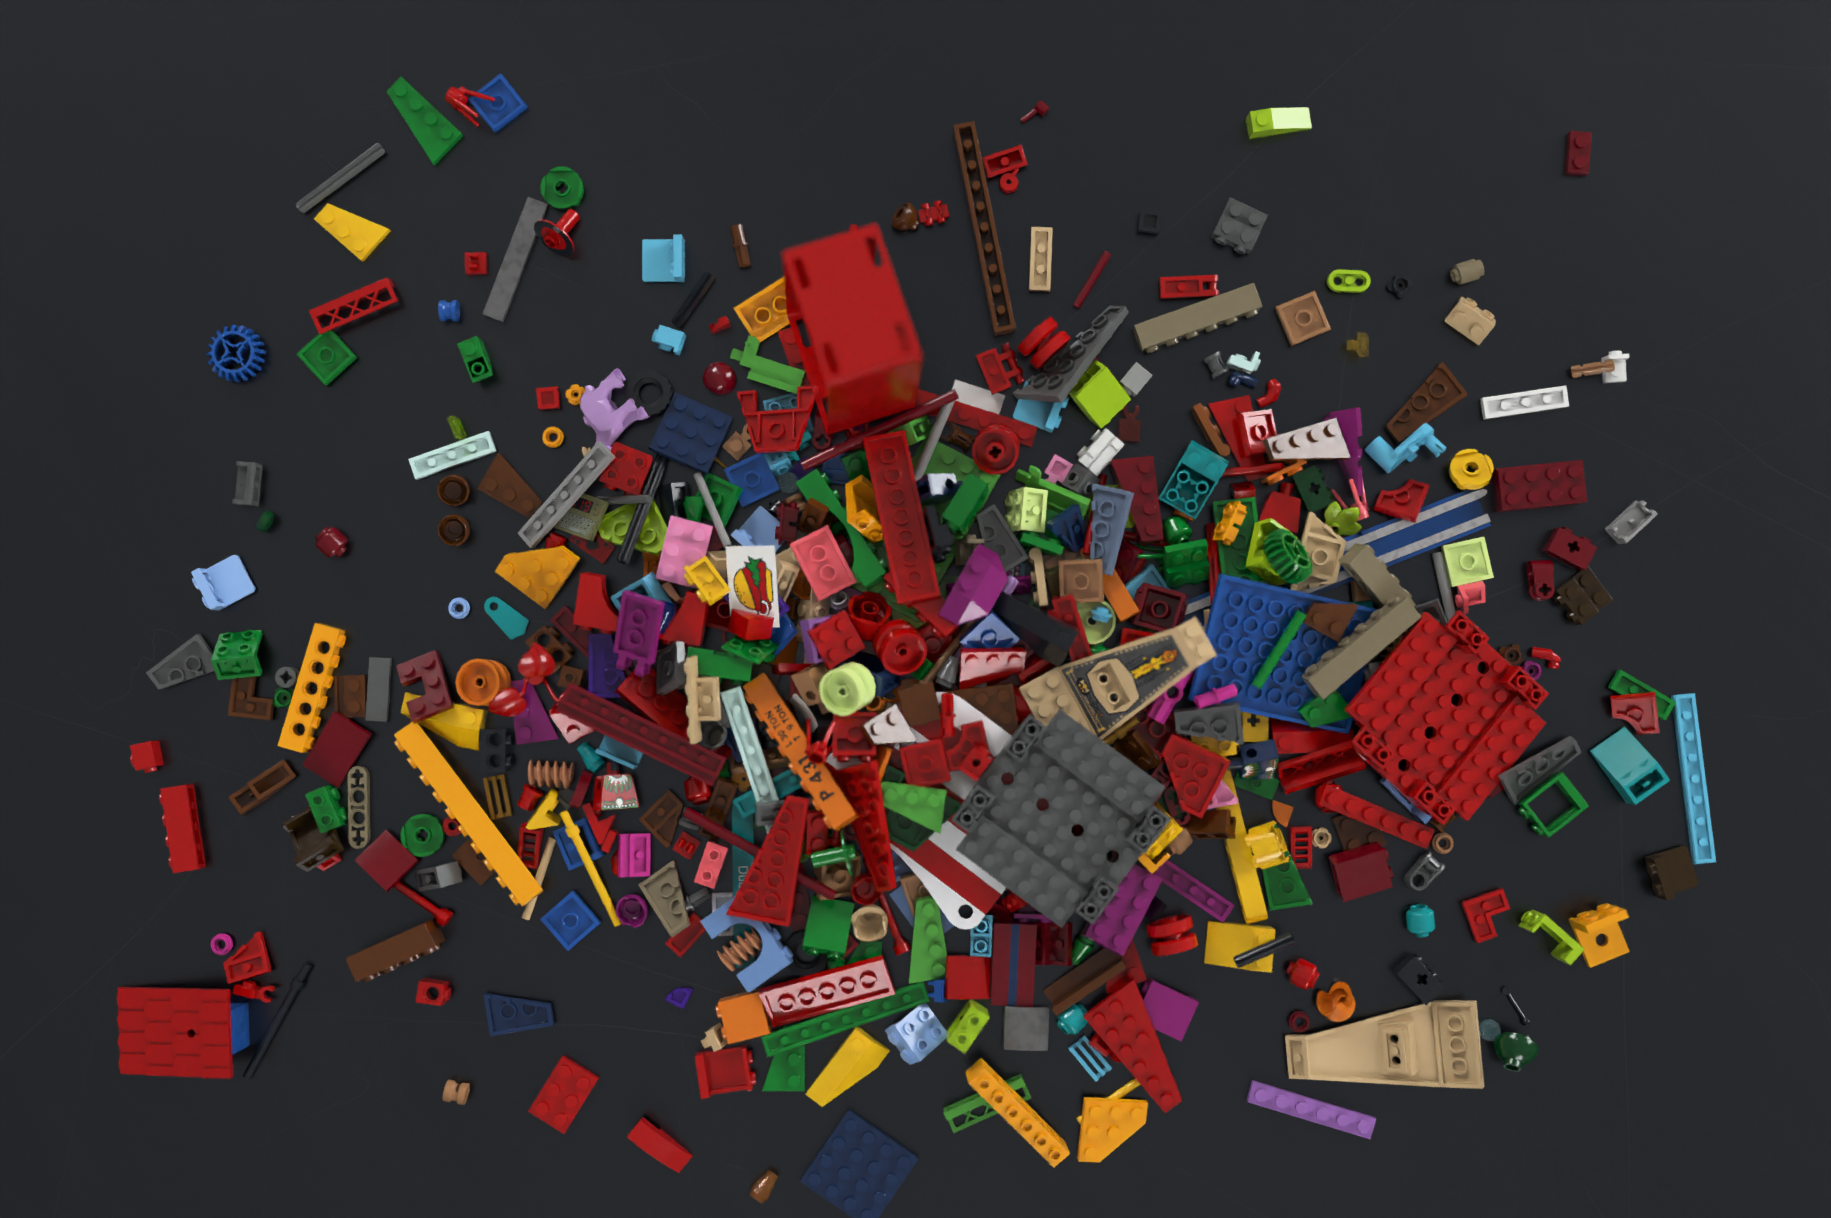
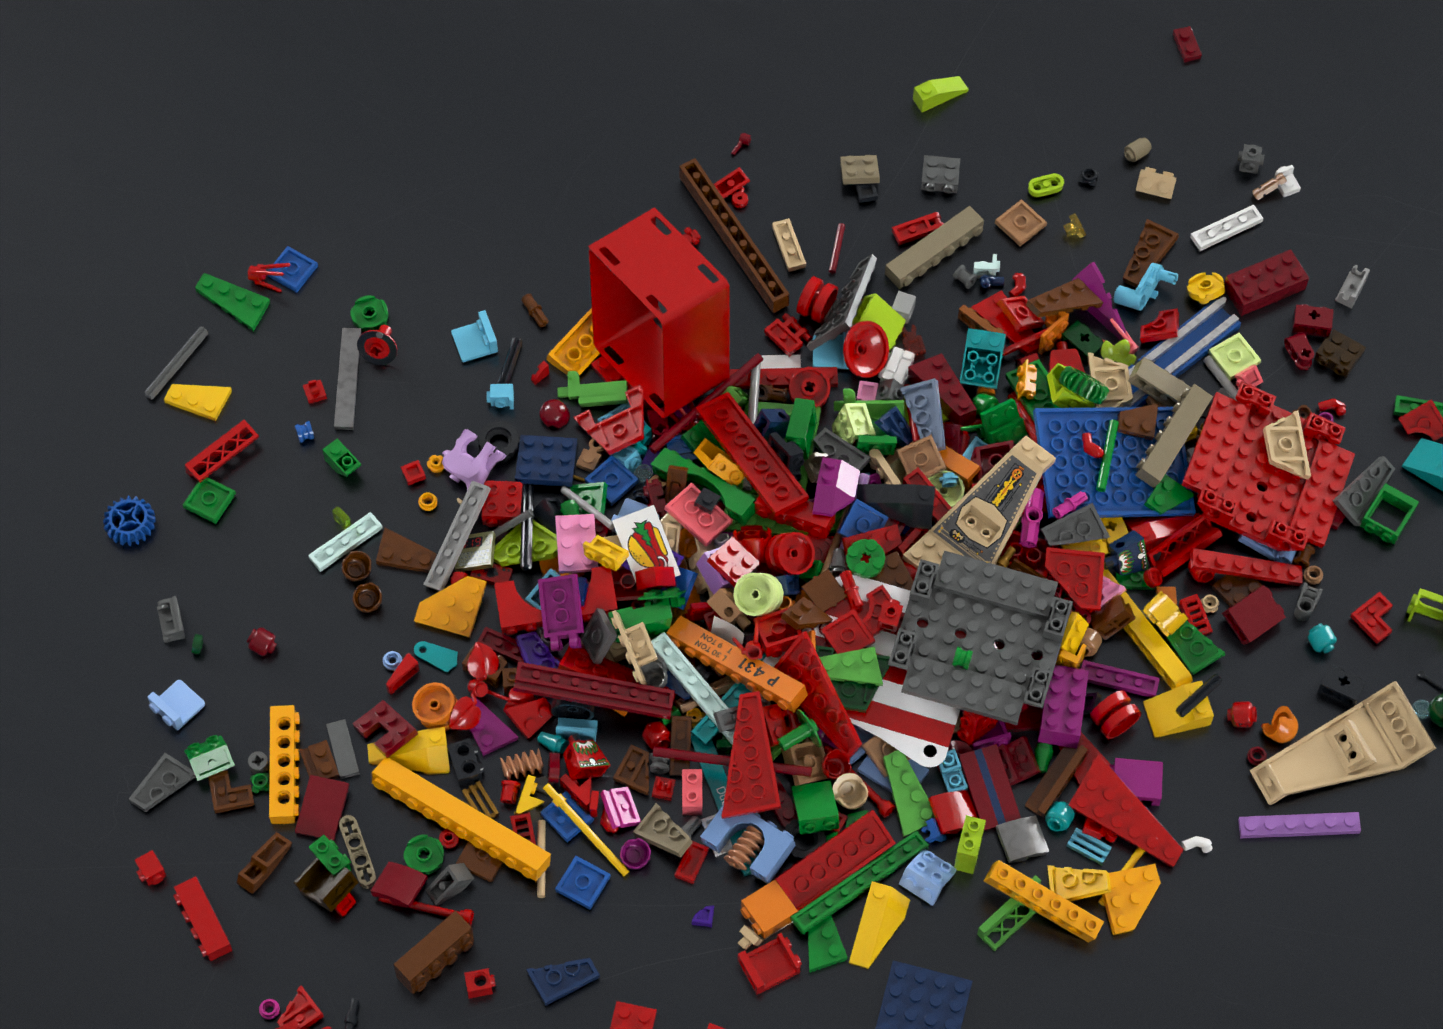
camera: 20 degrees left, 25 degrees down
none -> red slope [386,653,419,695]
none -> black plate [694,487,721,514]
none -> dark tan plate [840,155,880,185]
none -> red dish [843,321,889,378]
none -> green plate [846,539,885,579]
none -> green wheel [952,647,973,670]
none -> yellow wing [1048,865,1111,901]
none -> red arm [1082,433,1104,458]
none -> red tile [1143,567,1162,588]
none -> white arm [1181,836,1213,853]
none -> dark grey brick [1237,144,1265,174]
none -> tan wing [1263,411,1311,479]

